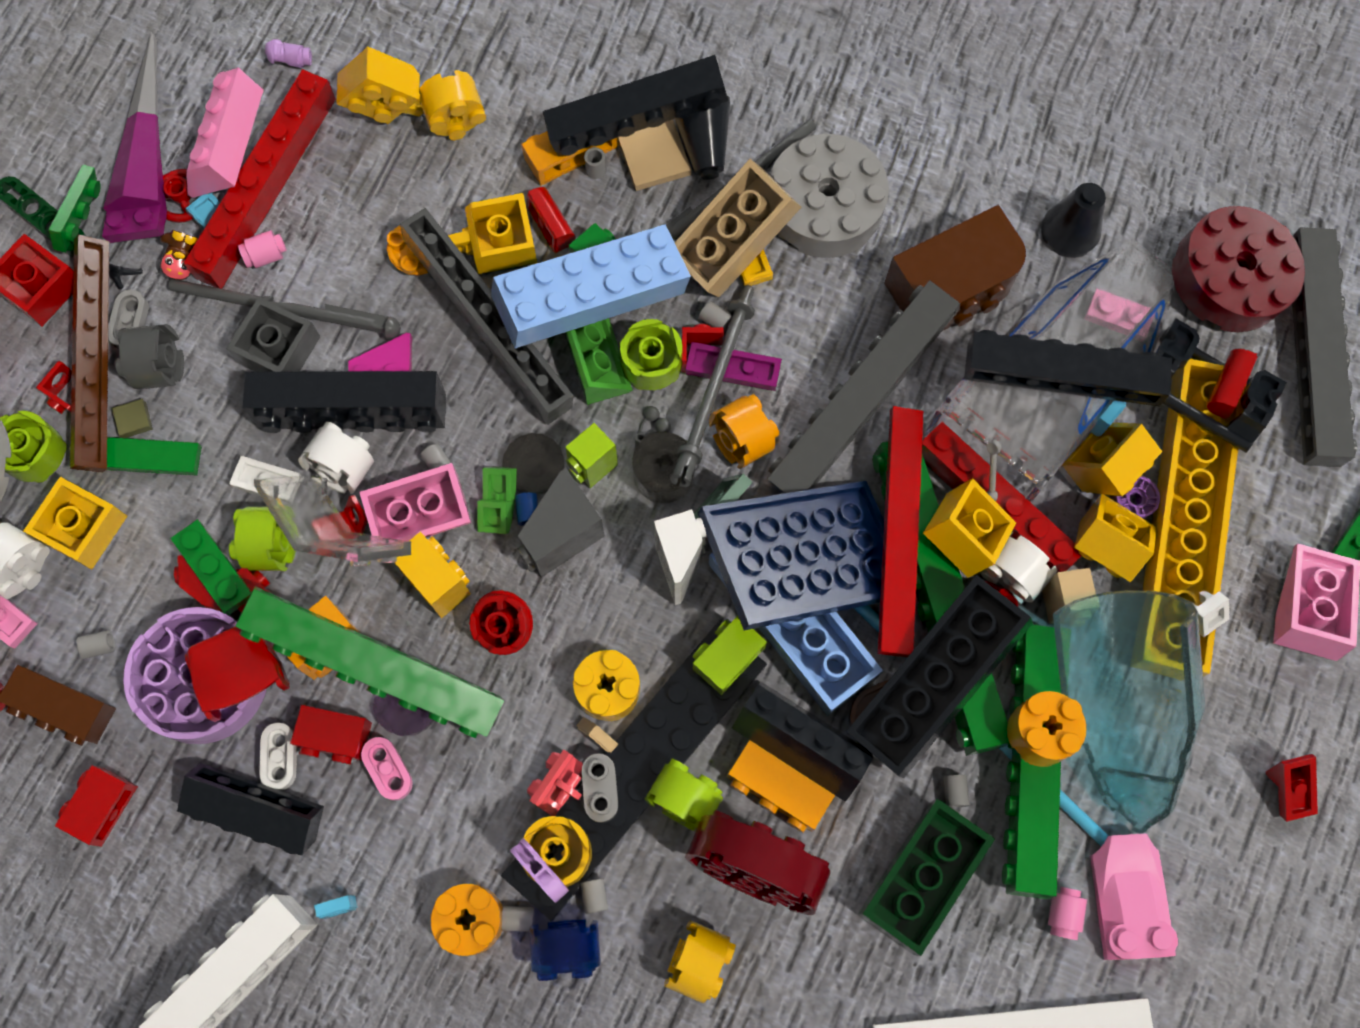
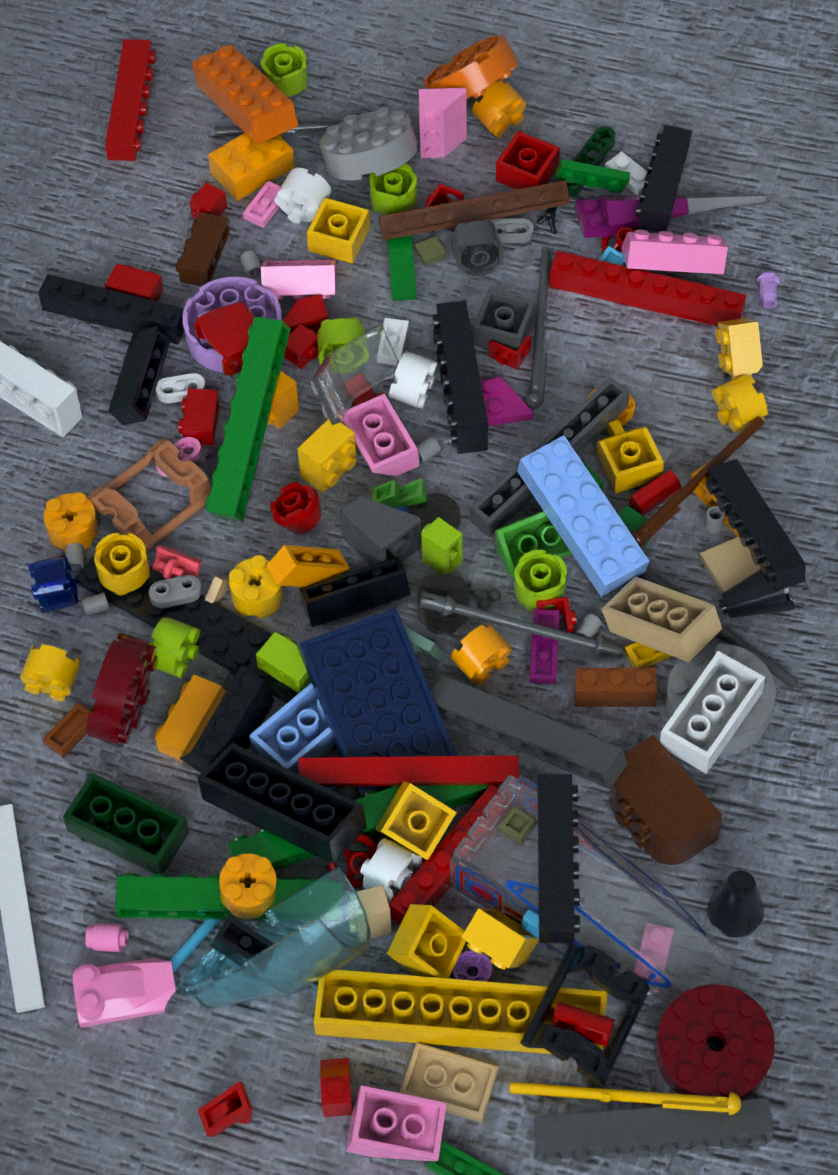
camera: 85 degrees right, 15 degrees down
animal [160,230,198,280] -> none
green plate [170,519,252,616] -> none
bright pink brick [238,230,287,268] -> none
medium azure tile [314,895,358,919] -> none
lavender piece [510,838,569,903] -> none
white slope [654,509,707,605] -> none
light grey hinge [943,775,970,807] -> none
light grey hinge [987,440,1002,501] -> none
white tile [1186,591,1229,637] -> none
none -> black brick [38,274,184,345]
none -> dark orange tile [42,702,90,758]
none -> nougat piece [86,438,212,552]
none -> black brick [209,914,278,977]
none -> bright pink slope [261,259,336,300]
none -> light orange brick [266,545,350,587]
none -> black brick [299,557,411,627]
none -> red slope [320,1058,352,1117]
none -> tan tile [400,1042,499,1123]
none -> red bracket [488,335,531,370]
none -> olive tile [498,806,537,845]
none -> yellow bar [510,1082,741,1115]
none -> dark orange brick [574,668,657,707]
none -> white plate [605,151,647,195]
none -> reddish brown bar [629,417,764,547]
none -> black brick [635,125,692,232]
none -> white brick [660,651,765,774]

